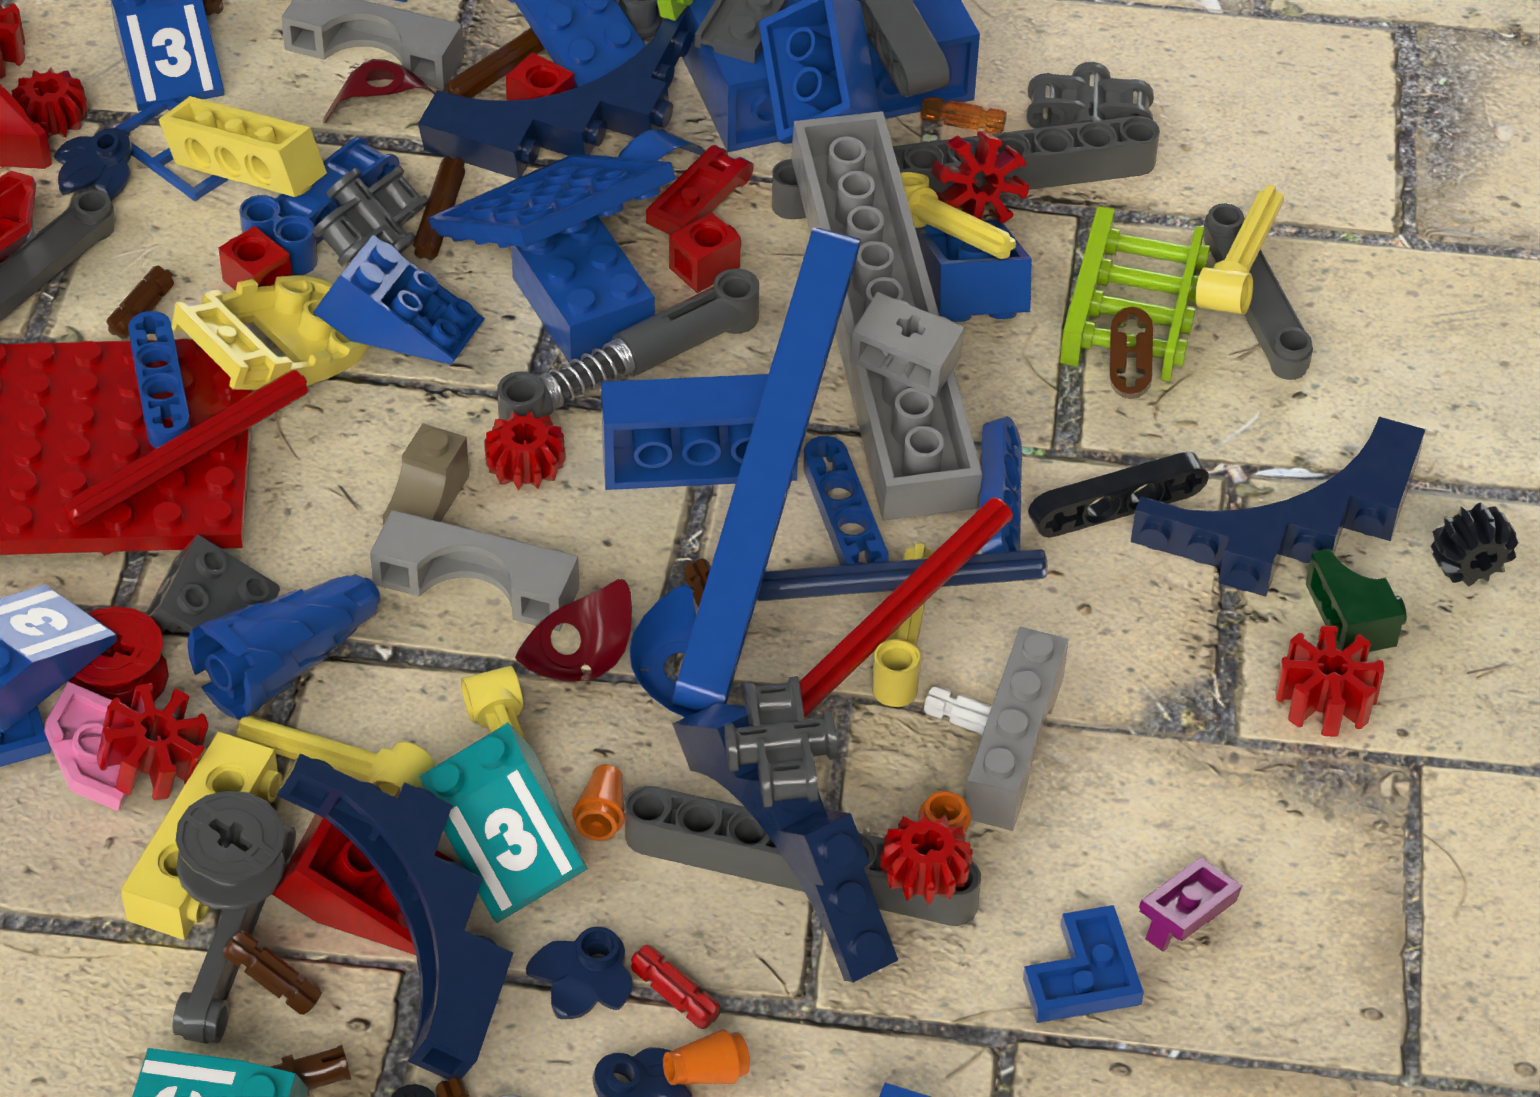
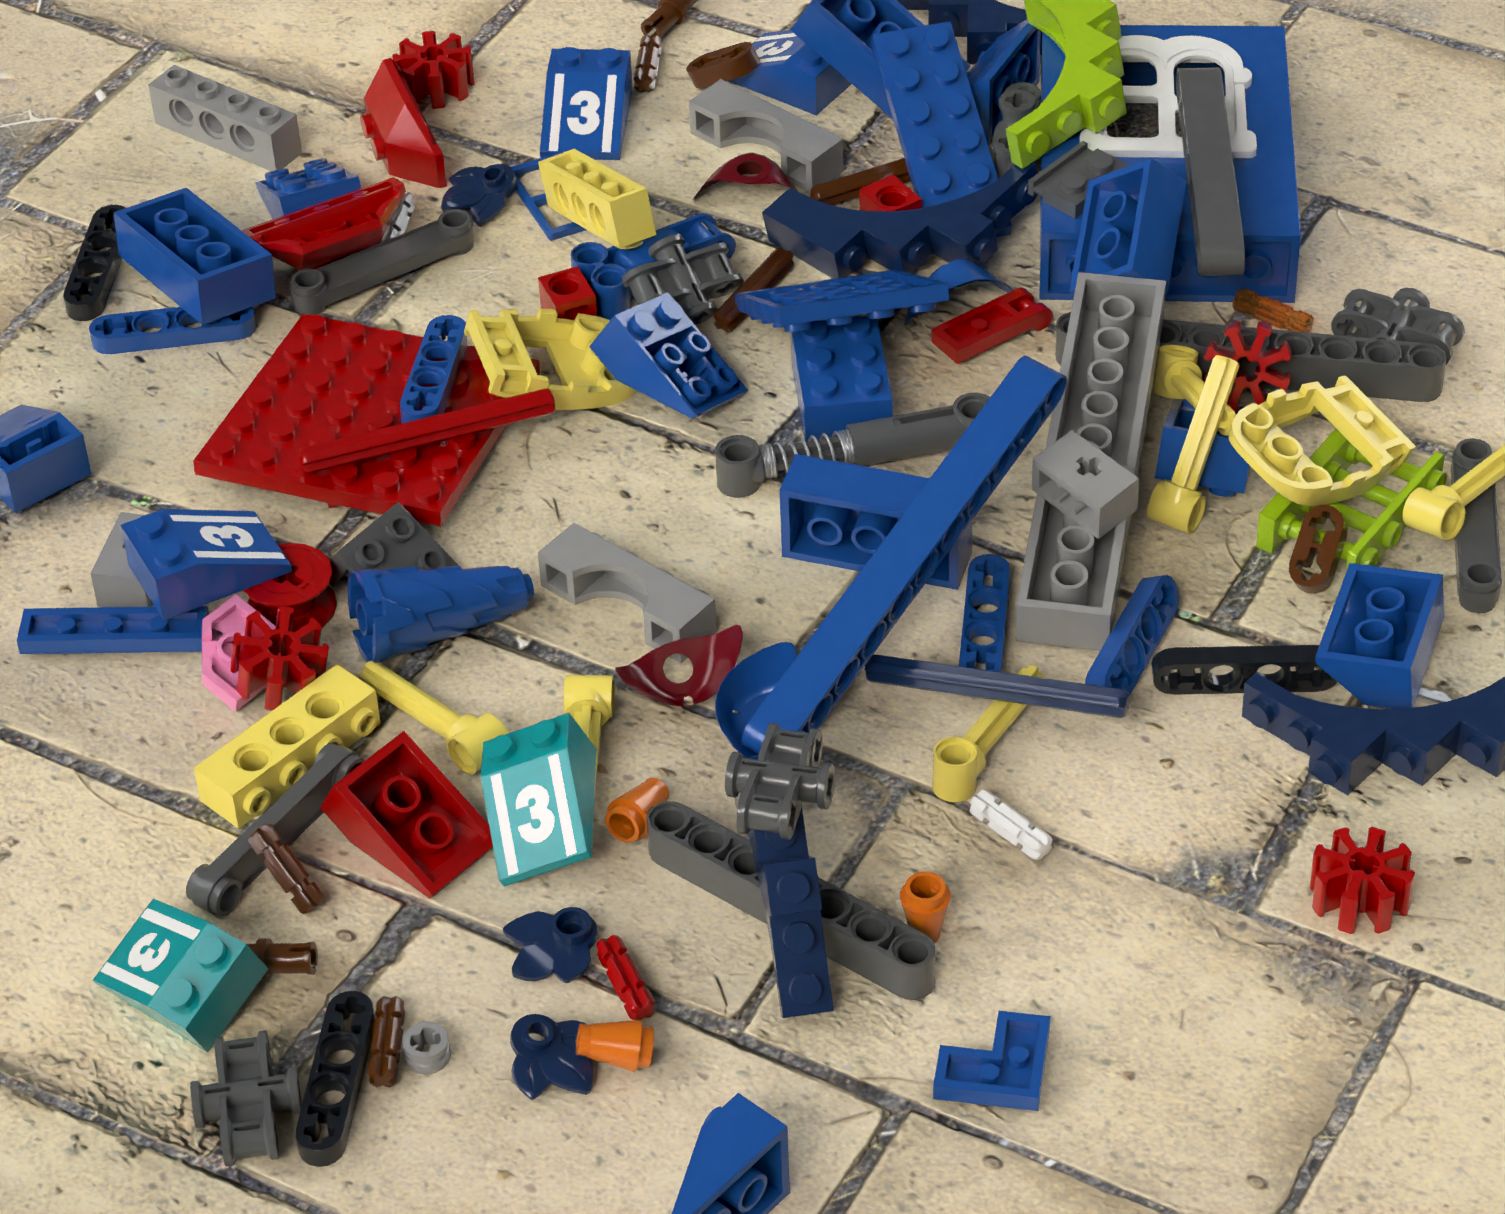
camera: 25 degrees right, 5 degrees down
red gear [11,67,88,140] -> none
reddish brown axle [106,265,174,339] -> none
dark grey piece [175,791,285,910] -> none
dark blue arch [276,753,513,1080] -> none
dark tan arch [383,423,469,525] -> none
red gear [484,409,566,491] -> none
red brick [669,212,742,293] -> none
red axle [799,497,1013,717] -> none
red gear [880,811,973,905] -> none
light grey arch [965,627,1069,831] -> none
magenta plate [1138,857,1242,952] -> none
dark green arch [1306,548,1407,652] -> none
none -> light yellow axle [1147,355,1239,534]
none -> light yellow slope [1228,376,1416,506]
none -> blue slope [1315,563,1444,709]

